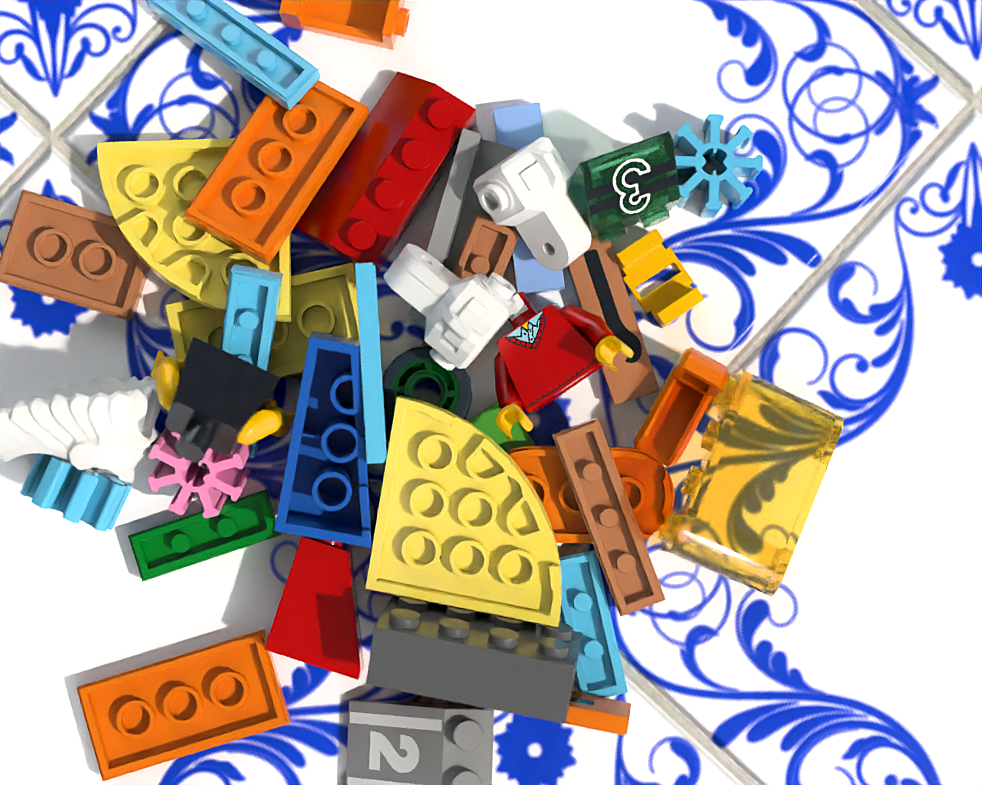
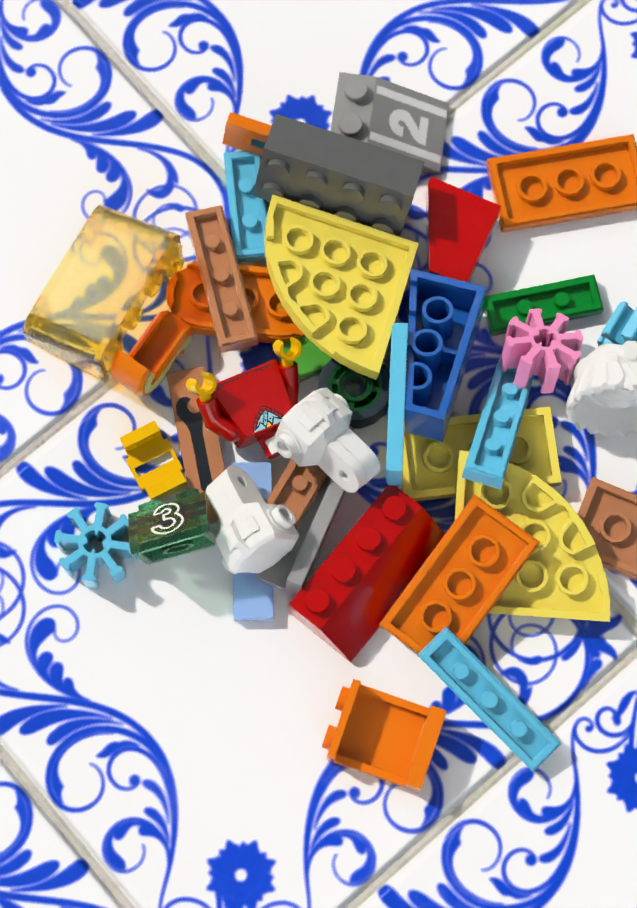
camera: 175 degrees left, 10 degrees down
black torso [150,337,295,462] -> none

